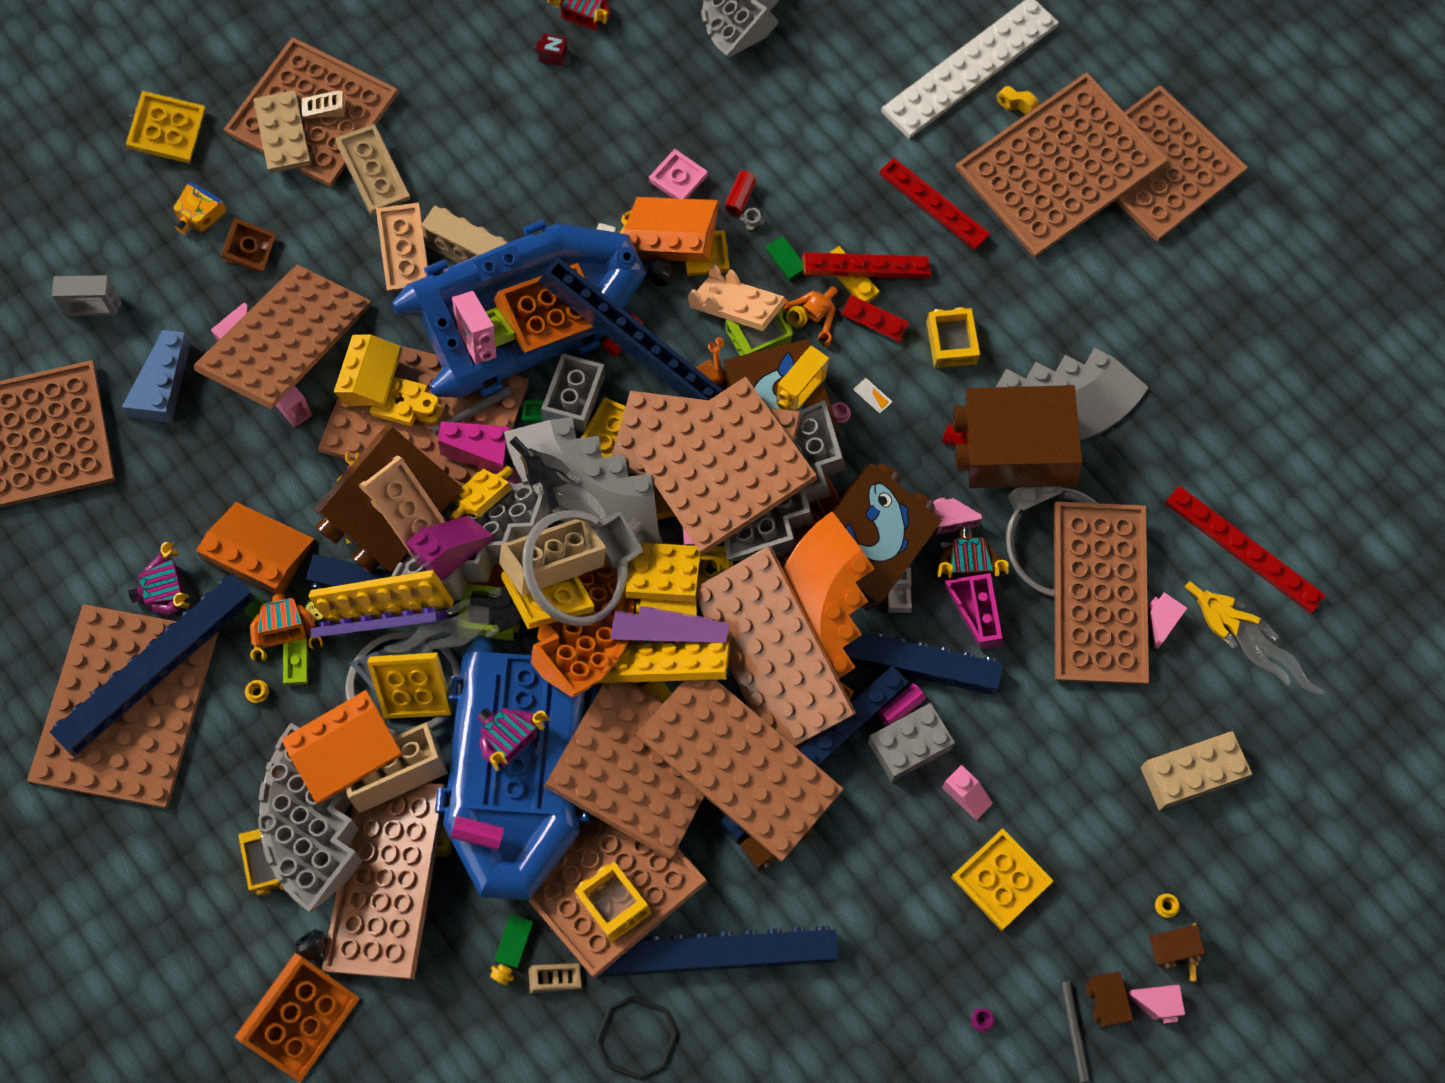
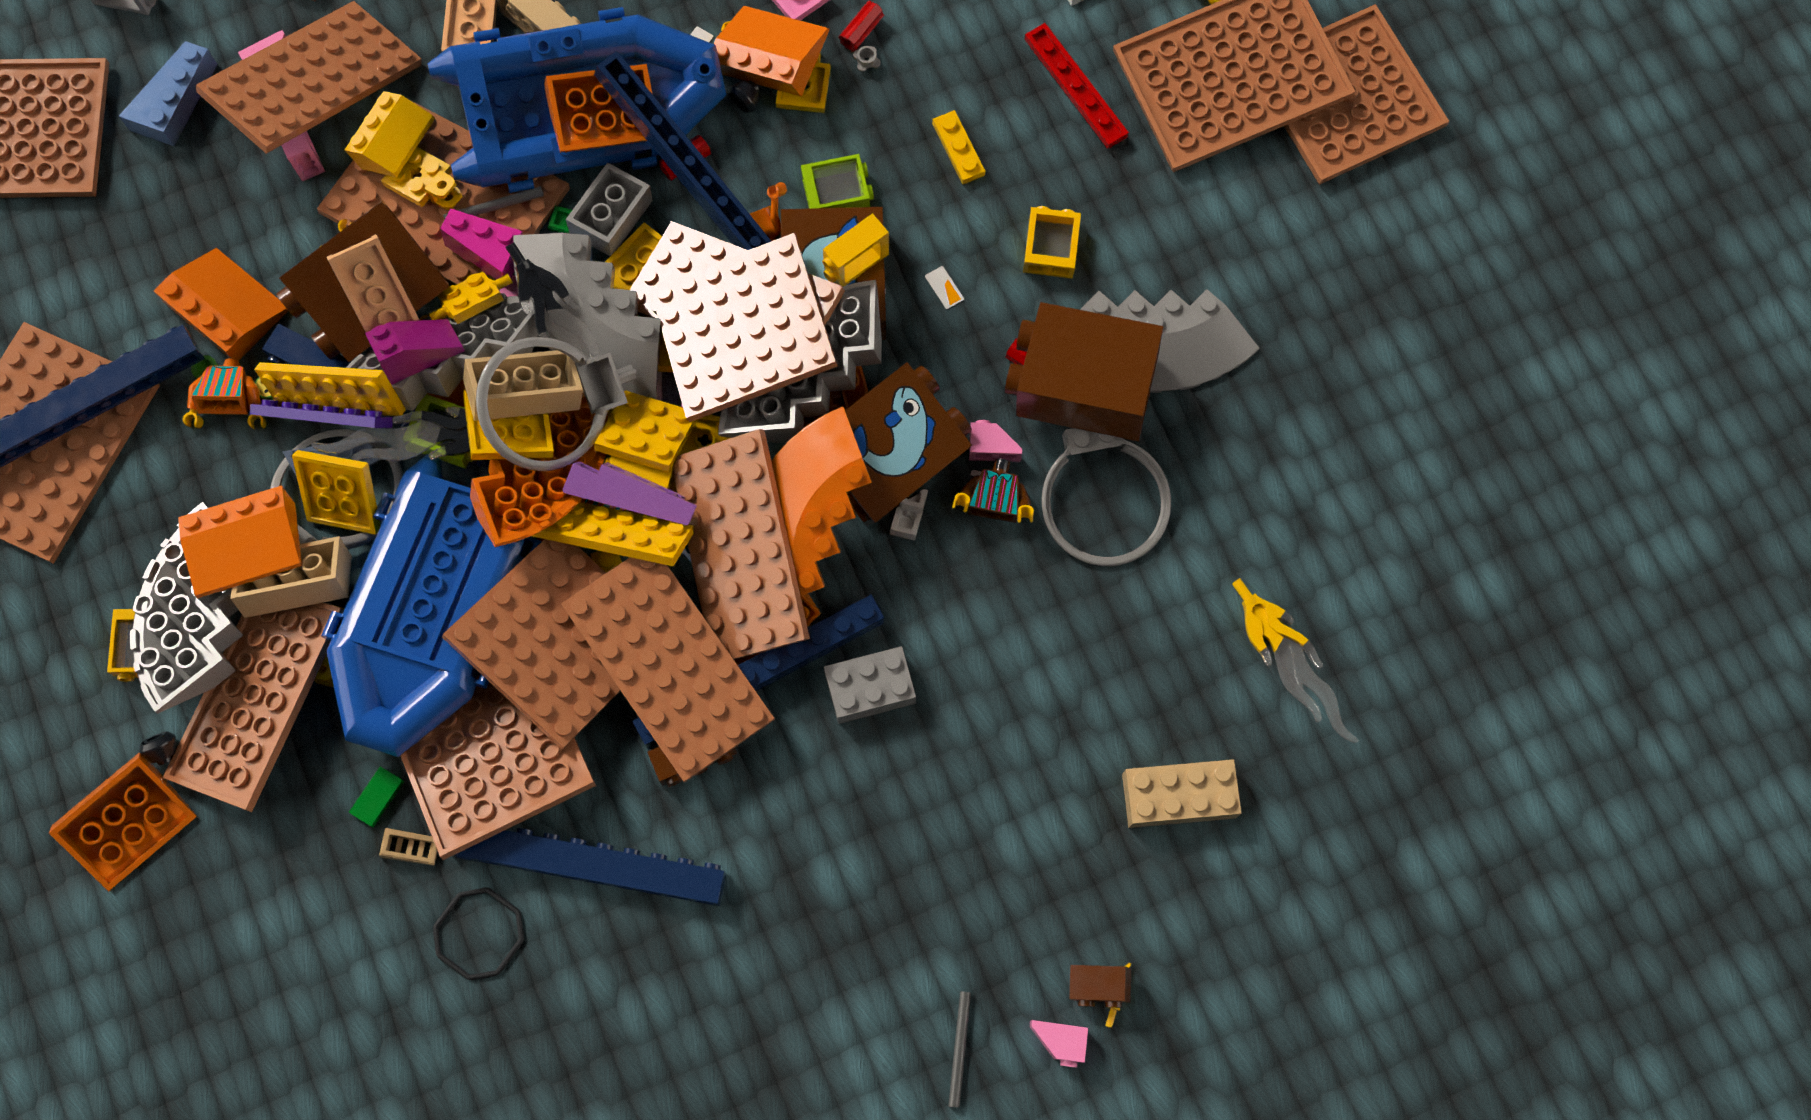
camera: 15 degrees right, 5 degrees up
torso [128,542,190,616] -> none
yellow plate [245,680,269,703] -> none
lime plate [283,639,308,686] -> none
dark pink axle [450,816,504,850] -> none
bright pink window [452,291,497,364] -> none
torso [477,708,550,771] -> none
lime plate [485,308,516,347] -> none
yellow plate [490,963,514,985] -> none
yellow window [575,862,651,943] -> none
light nougat hinge [688,265,785,331] -> none
green tile [765,236,804,281] -> none
orange piece [782,286,838,347] -> none
yellow plate [786,306,807,328] -> none
red plate [802,252,931,279] -> none
bright pink plate [831,402,851,424] -> none
red plate [841,295,909,342] -> none
dark blue brick [843,629,1003,696] -> none
dark pink axle [877,683,926,726] -> none
bright pink slope [942,765,993,821] -> none
dark pink wedge [945,573,1003,650] -> none
yellow plate [951,828,1053,931] -> none
magenta plate [970,1008,995,1033] -> none
nougat plate [1054,502,1149,685] -> none
reddish brown brick [1086,971,1133,1029] -> none
bright pink slope [1148,592,1187,649] -> none
yellow plate [1155,894,1180,918] -> none
red plate [1165,485,1326,614] -> none

